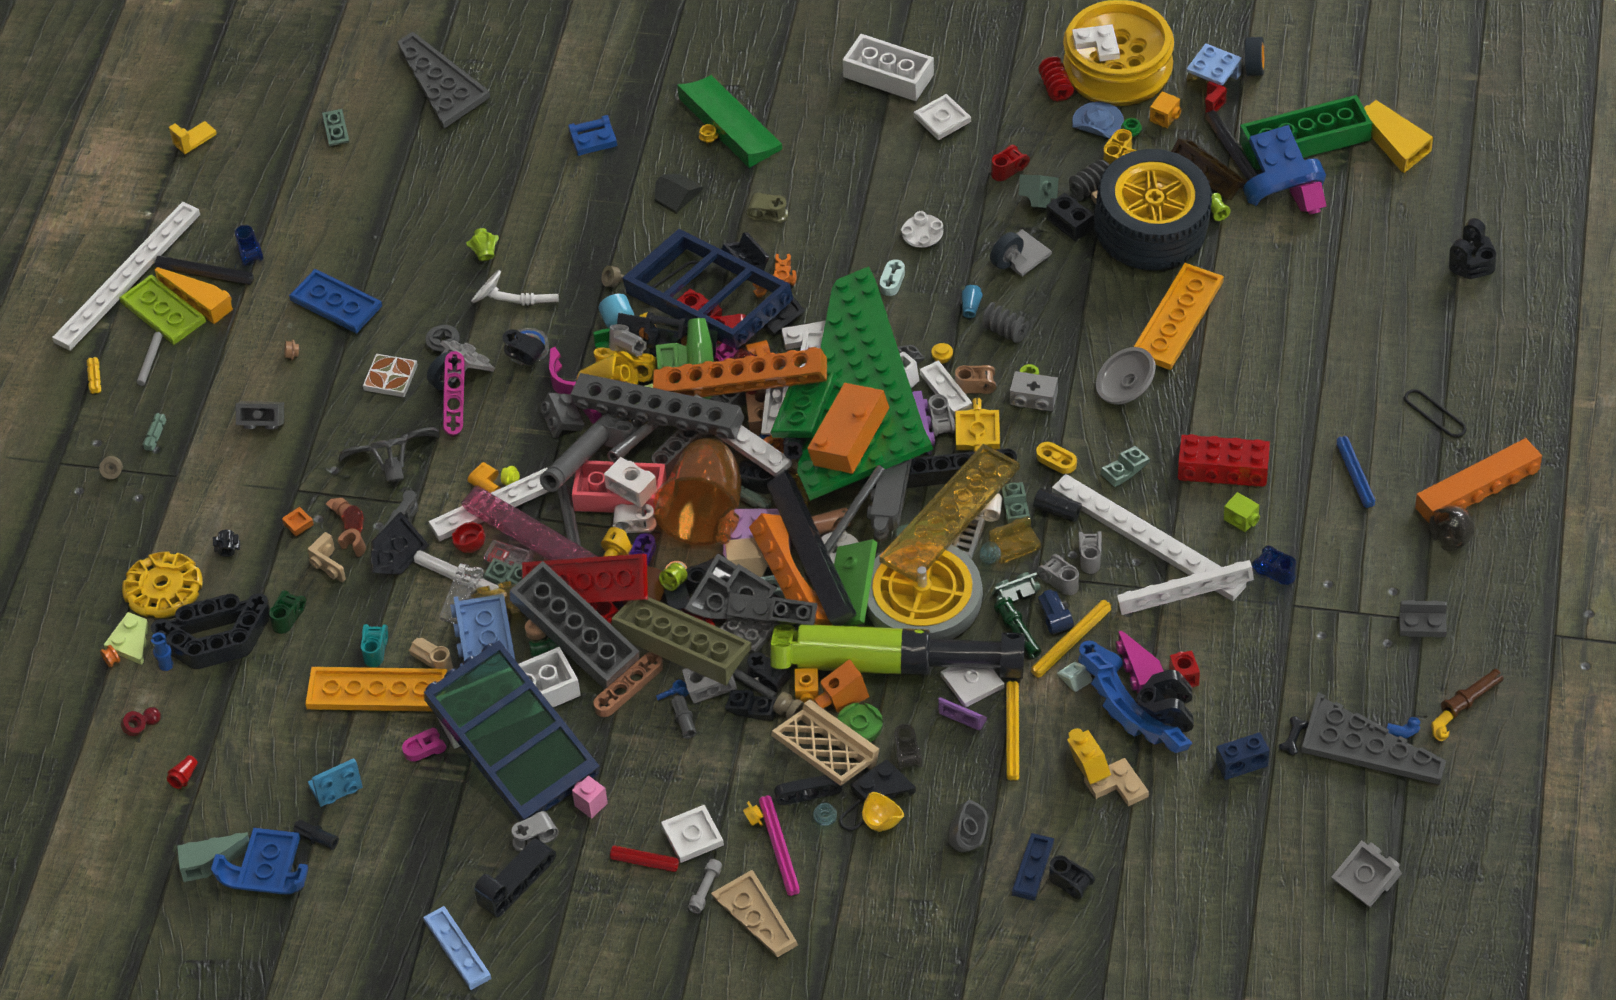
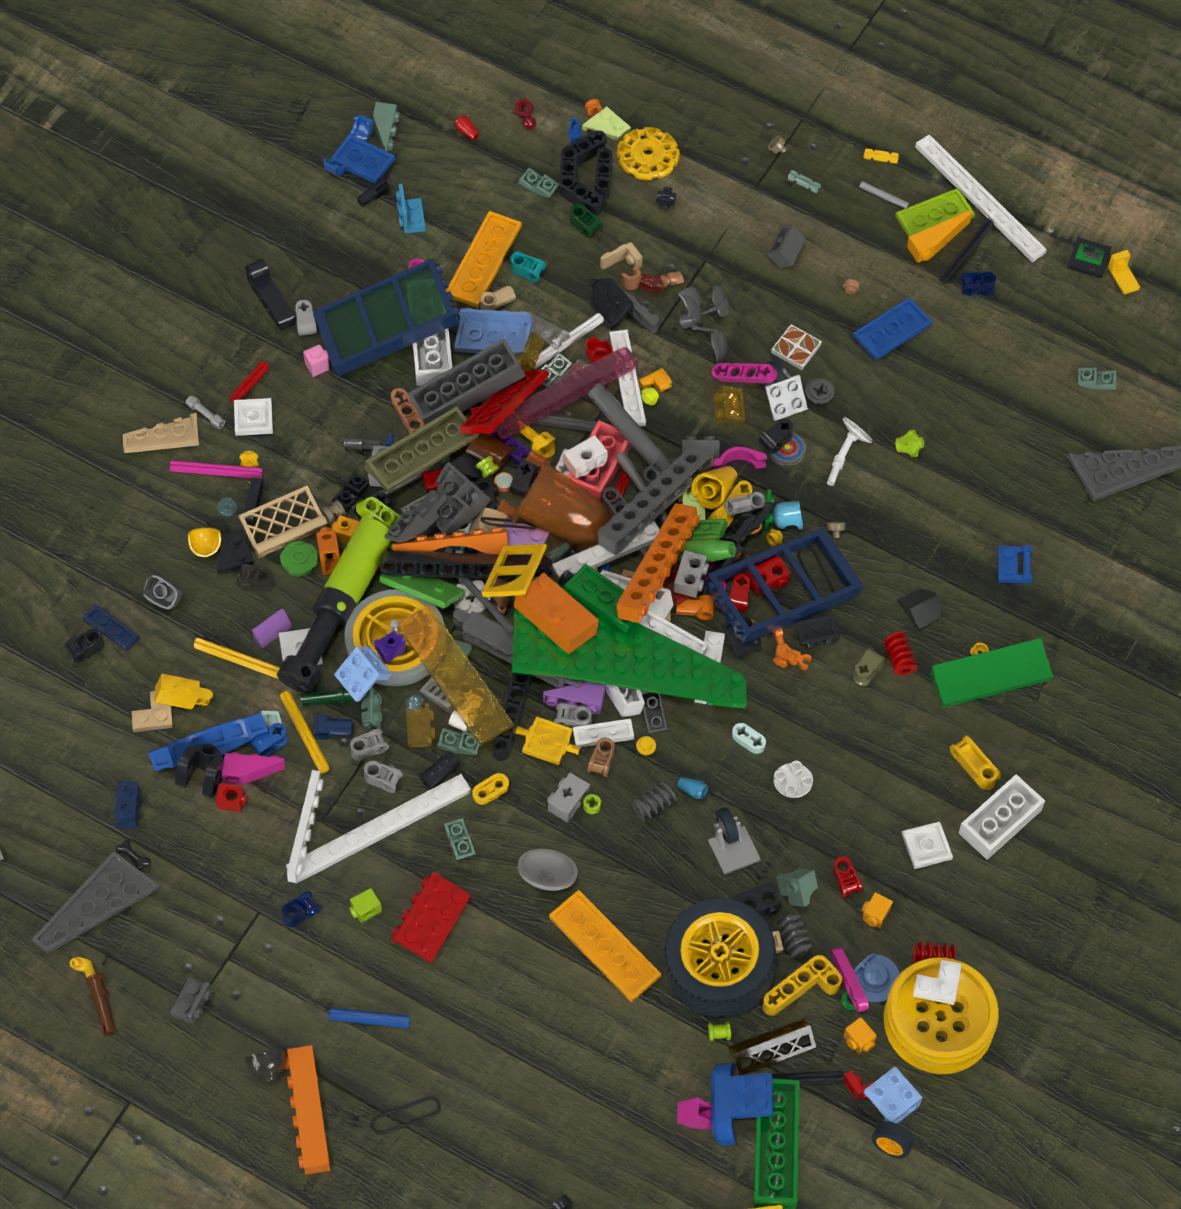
camera: 105 degrees right, 10 degrees up
orange plate [282,507,314,536] -> none
light blue tile [423,906,491,990] -> none
blue arm [1387,717,1420,739] -> none
none -> light blue bracket [335,647,393,701]
none -> dark purple brick [374,631,406,664]
none -> black piece [480,517,536,529]
none -> yellow window [481,544,547,597]
none -> black piece [509,461,538,498]
none -> sand green slope [518,168,559,198]
none -> light grey brick [674,550,709,598]
none -> clear yellow bracket [713,385,746,426]
none -> dark pink beam [830,947,869,1012]
none -> light orange brick [861,892,893,928]
none -> red piece [883,631,918,676]
none -> yellow piece [949,736,1001,790]
none -> black tile [1067,237,1112,278]

